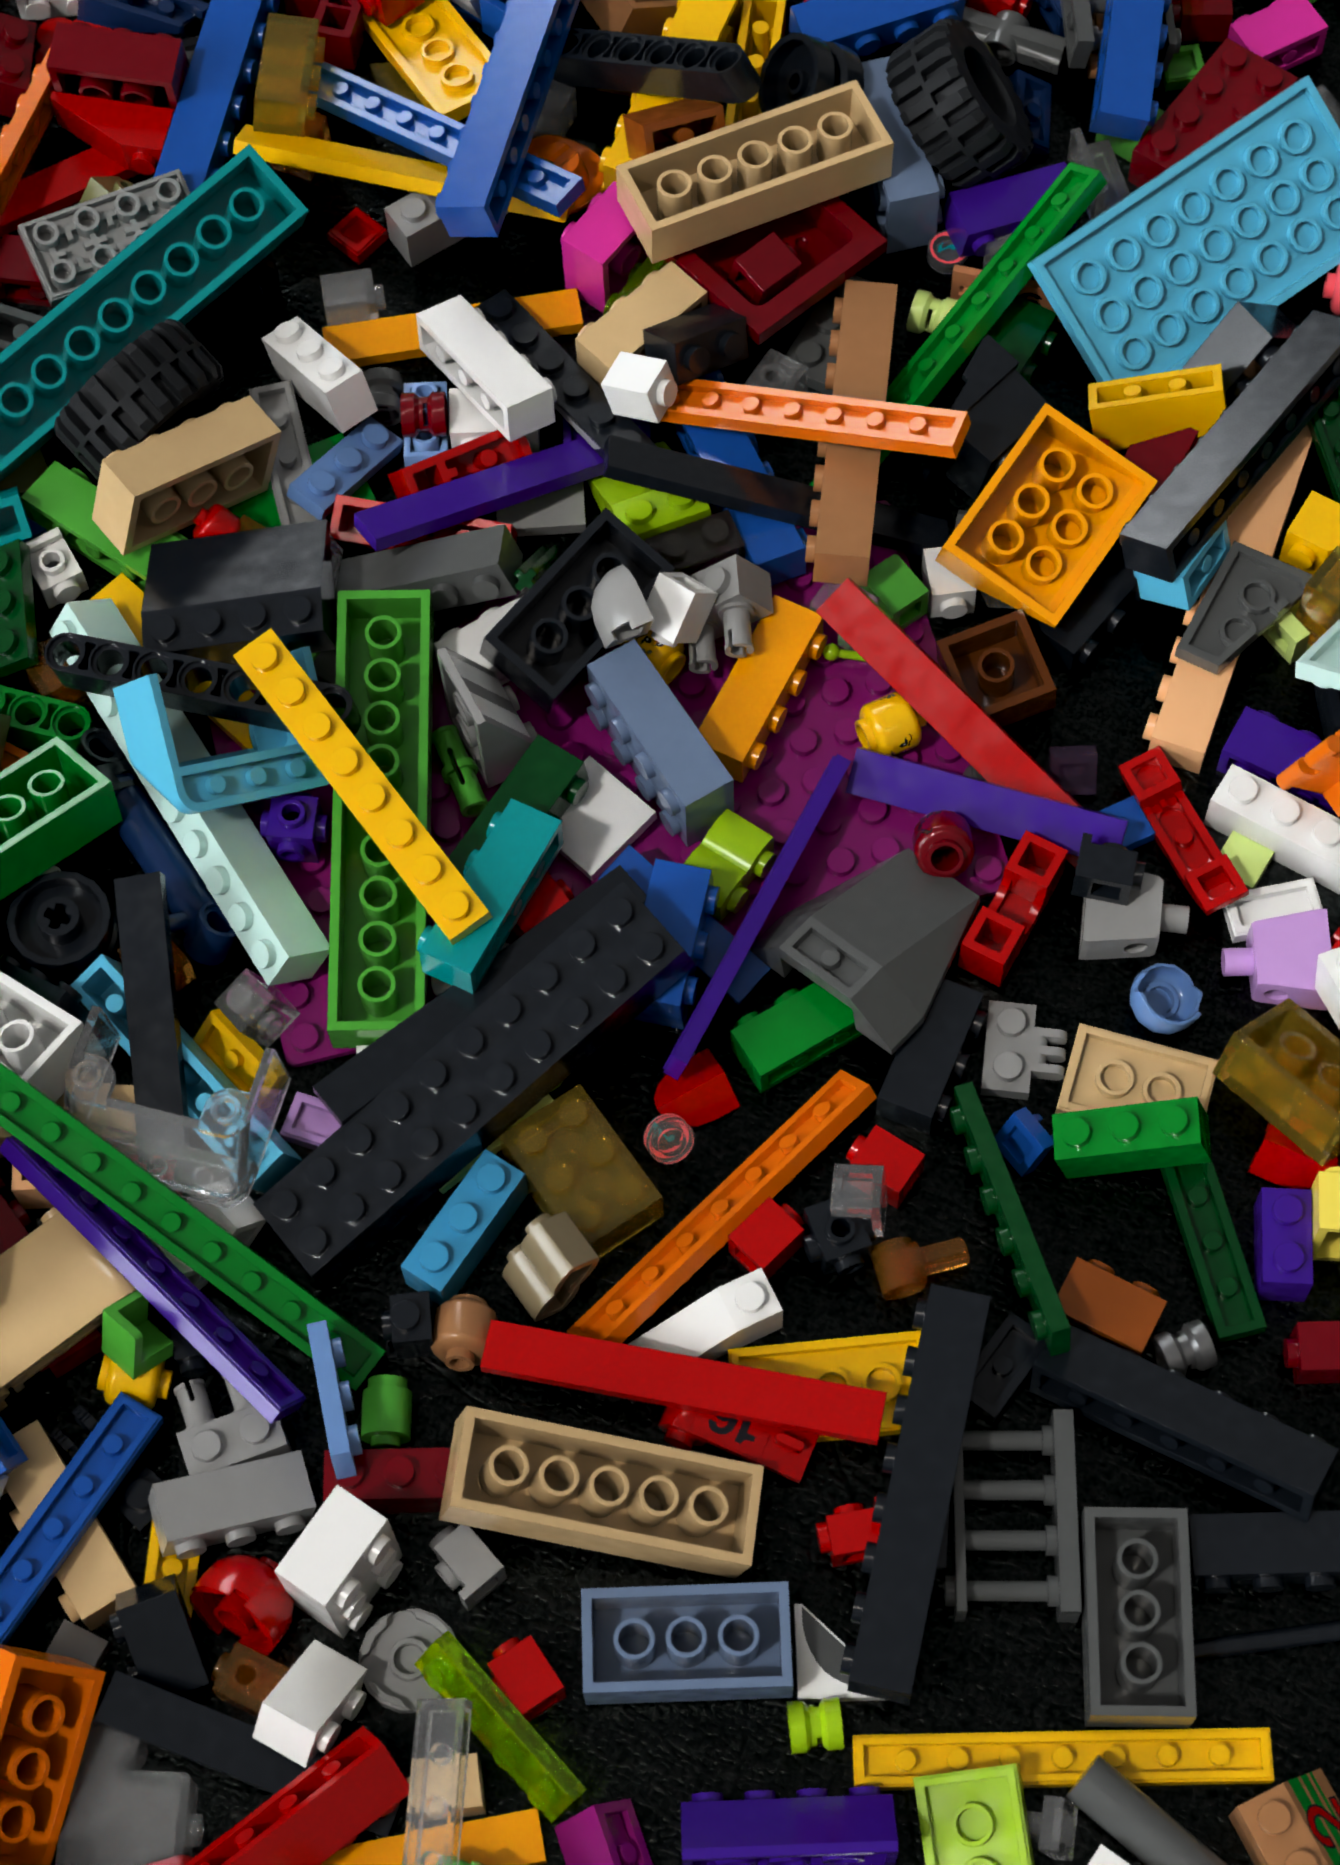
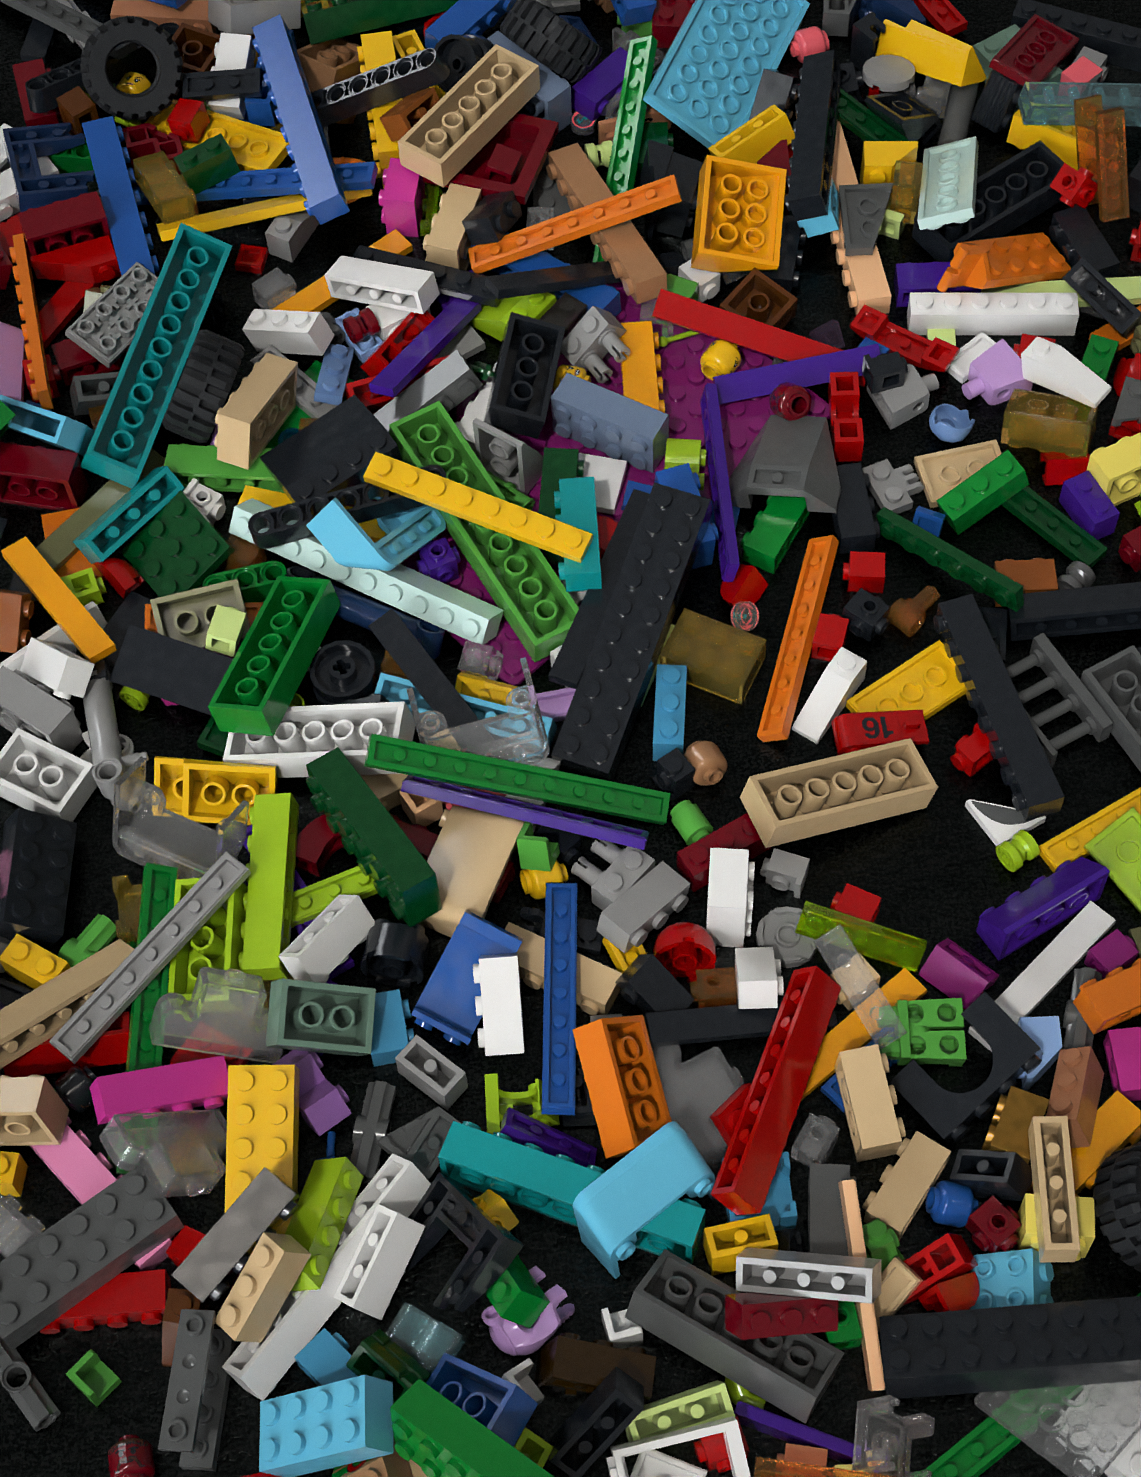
camera: 30 degrees left, 5 degrees down
red piece [192,504,243,538] -> none
medium blue plate [306,1320,363,1480] -> none
red tile [480,1319,887,1446] -> none
dark tan brick [502,1211,599,1323] -> none
sand blue brick [581,1581,793,1705] -> none
light grey brick [591,564,654,649] -> none
white brick [601,351,678,424] -> none
white brick [647,572,718,647] -> none
clear panel [830,1164,888,1237] -> none
none -> dark green brick [173,133,241,196]

